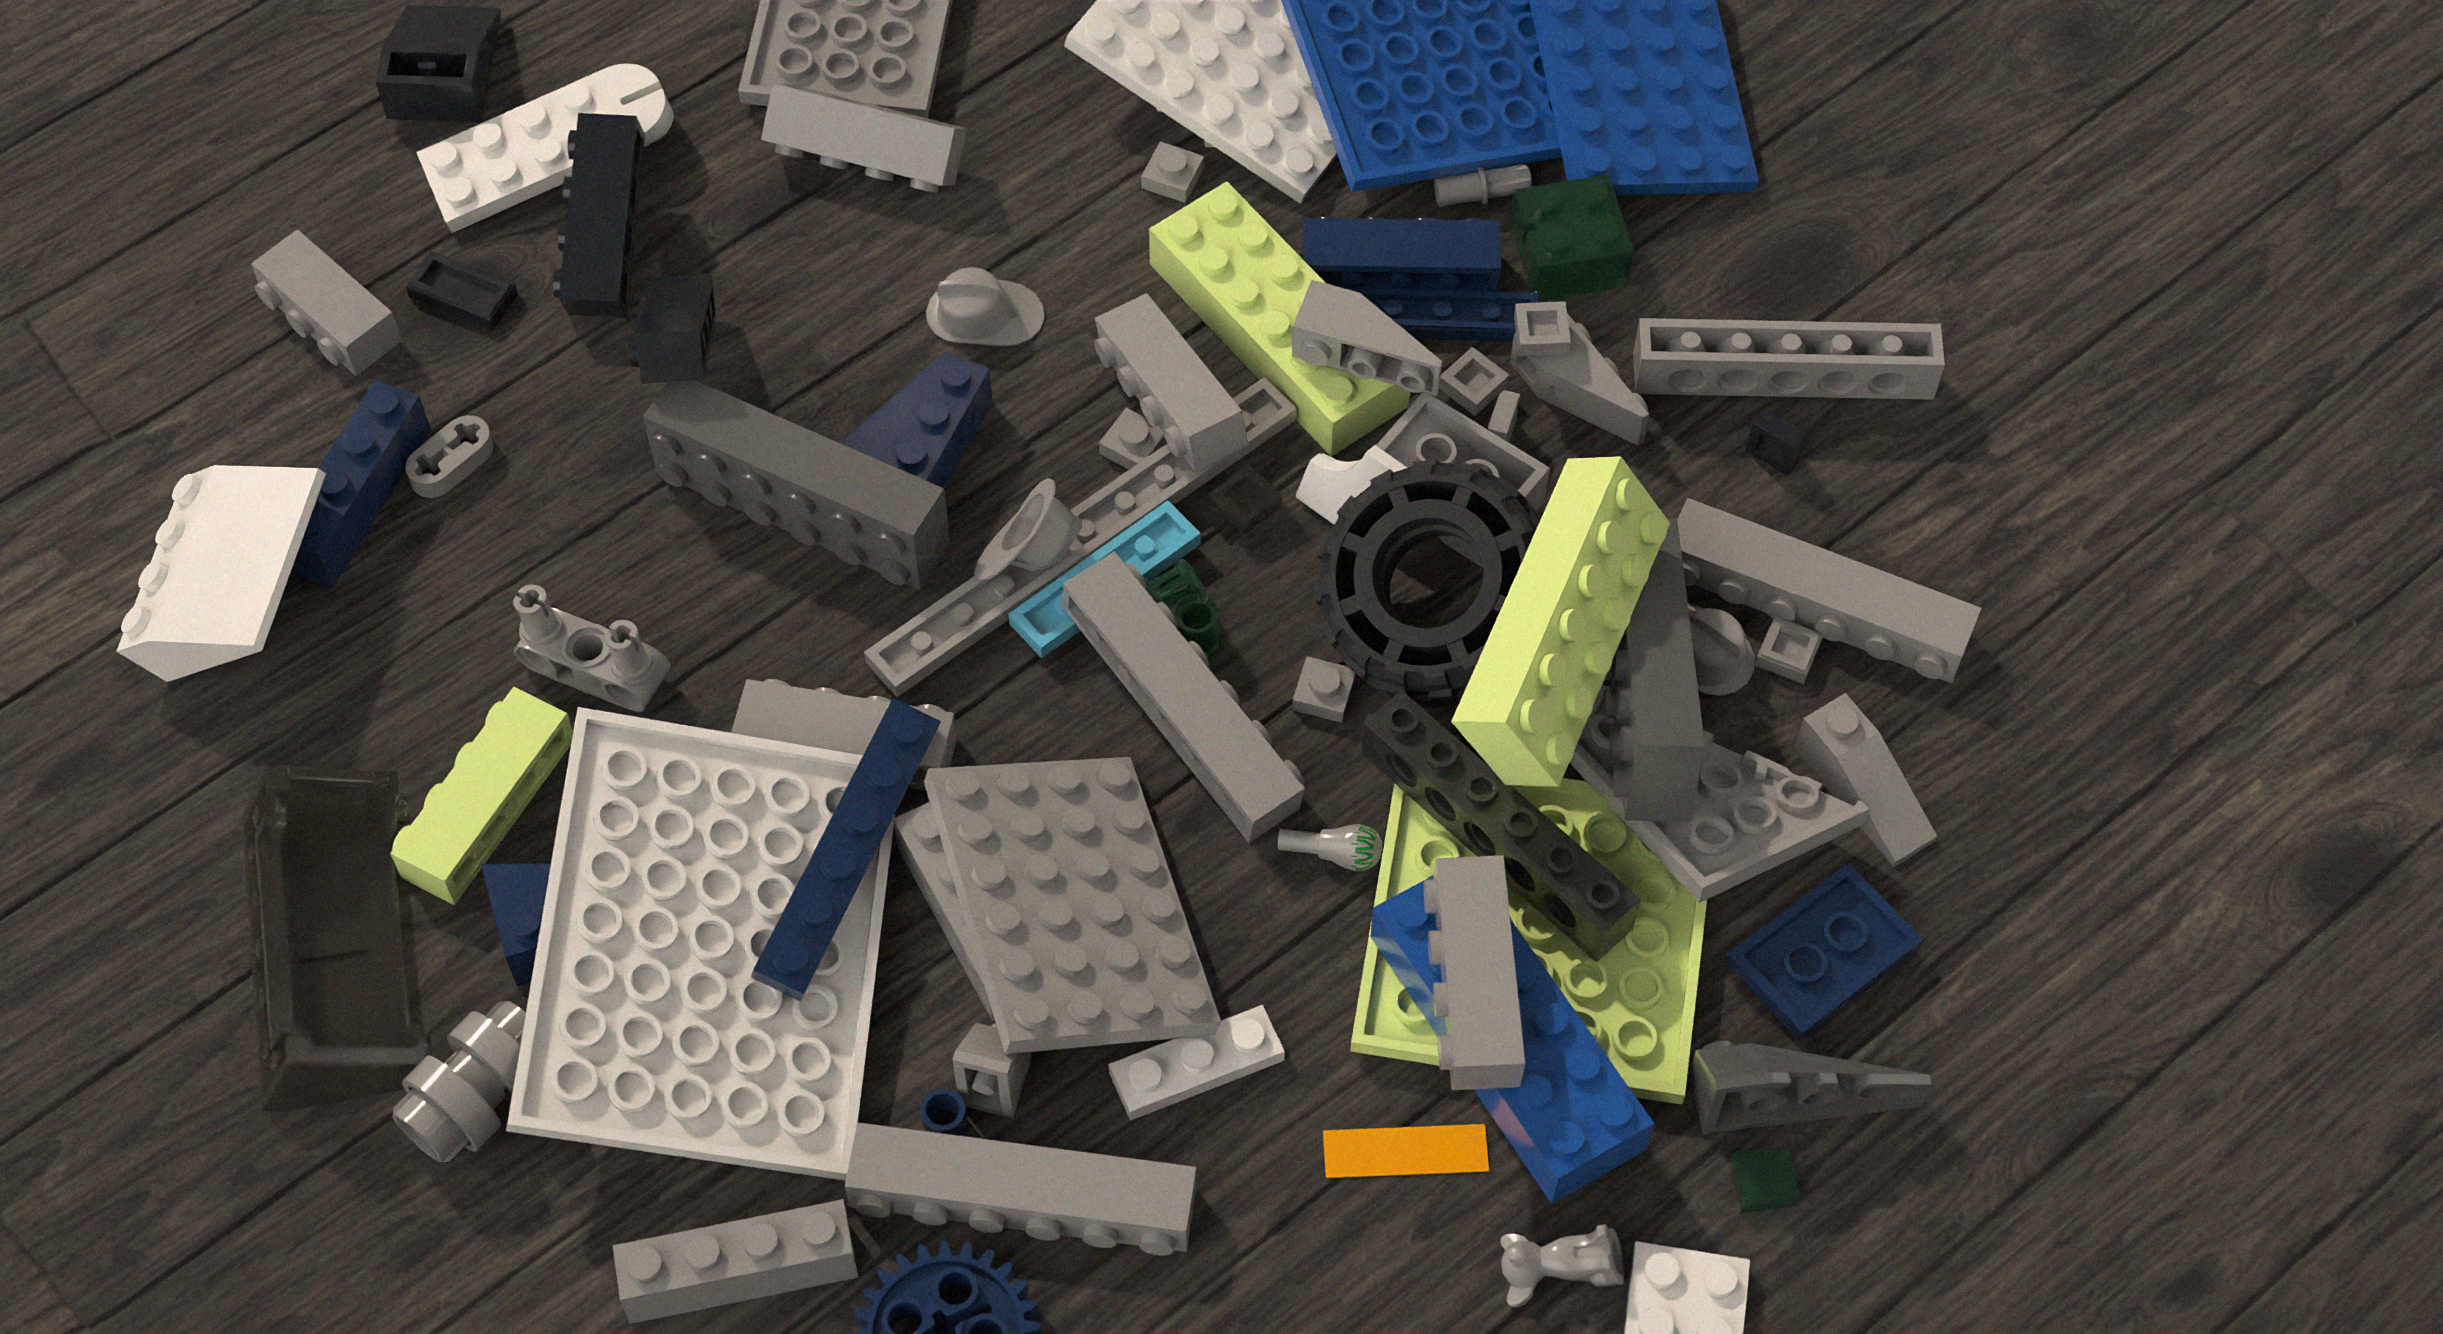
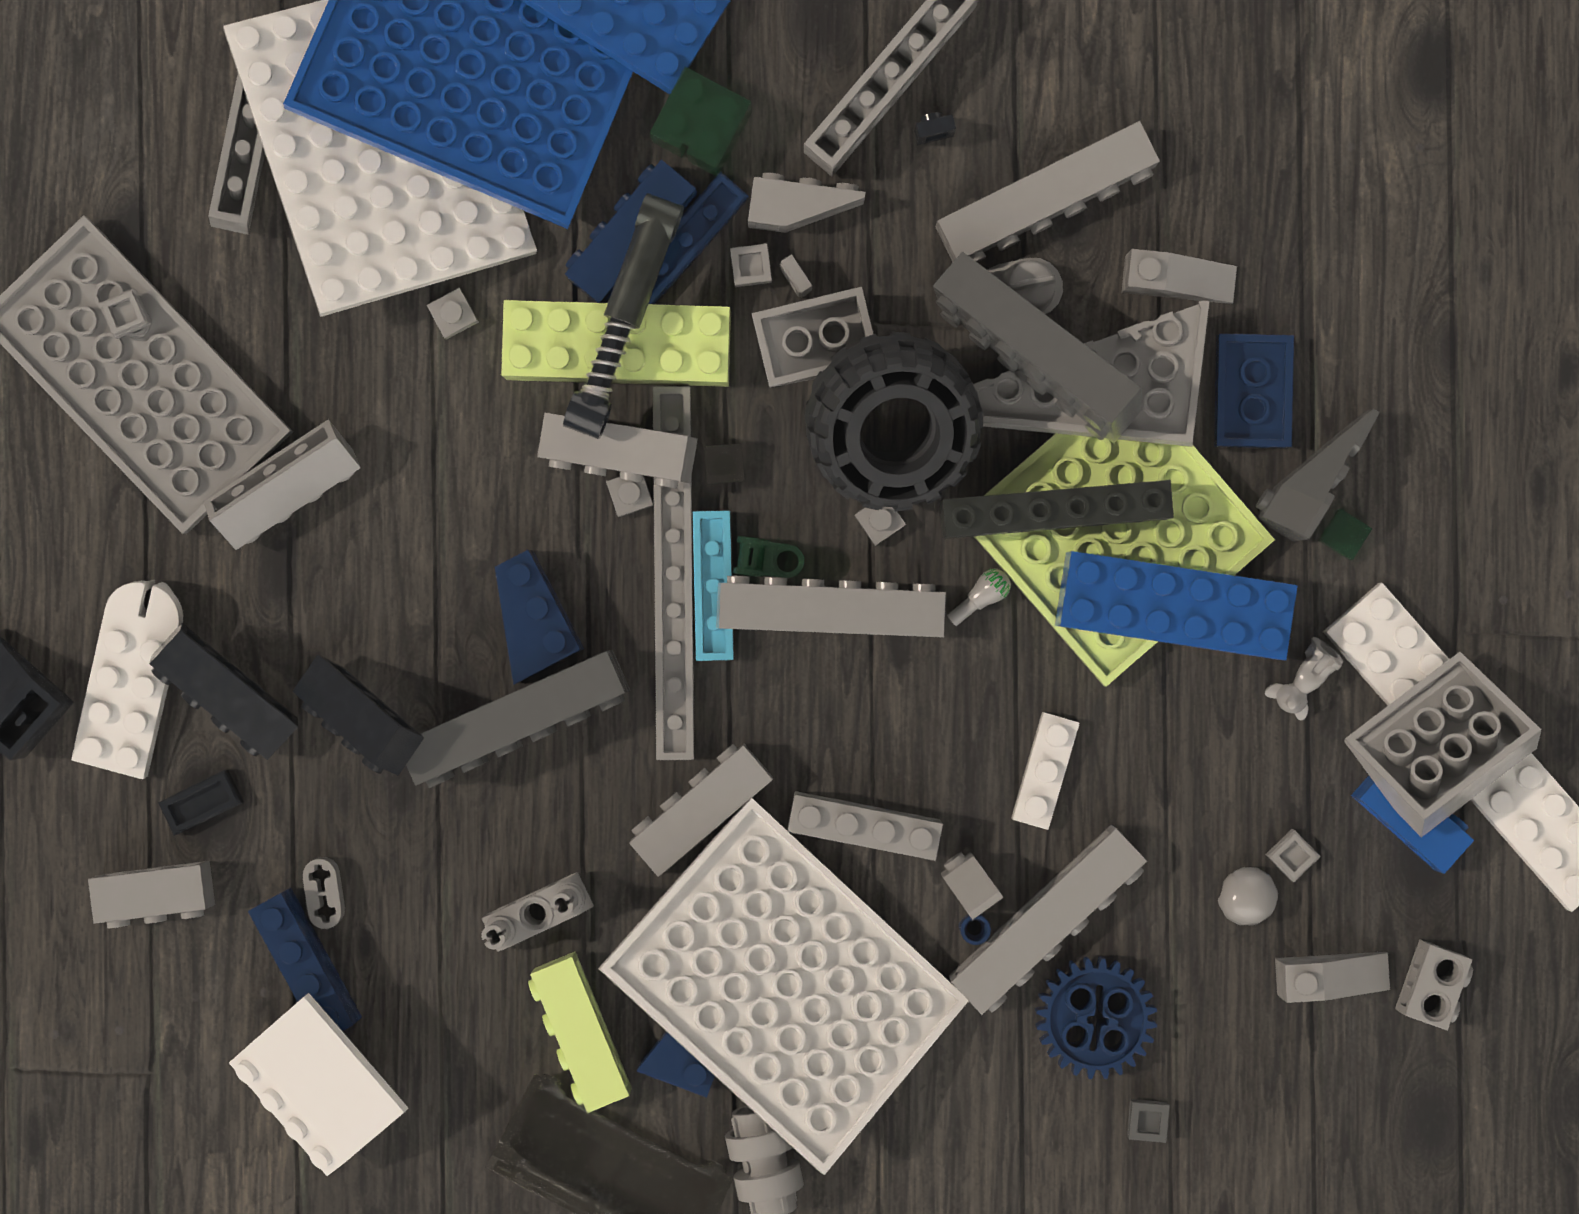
camera: 50 degrees left, 30 degrees up
light grey brick [613,1199,859,1324] -> none
dark blue plate [750,698,941,1002] -> none
light grey plate [924,757,1221,1054] -> none
light grey piece [926,267,1045,347] -> none
light grey piece [975,478,1082,582] -> none
light grey slope [1292,280,1442,396] -> none
white tile [1295,445,1407,524] -> none
light orange sticker [1323,1124,1489,1178] -> none
light grey brick [1424,855,1525,1090] -> none
light grey axle [1434,164,1532,208] -> none
yellowish green brick [1451,456,1670,787] -> none
light grey plate [1514,301,1571,356] -> none
light grey tile [1755,616,1824,684] -> none
none -> piece [563,193,684,439]

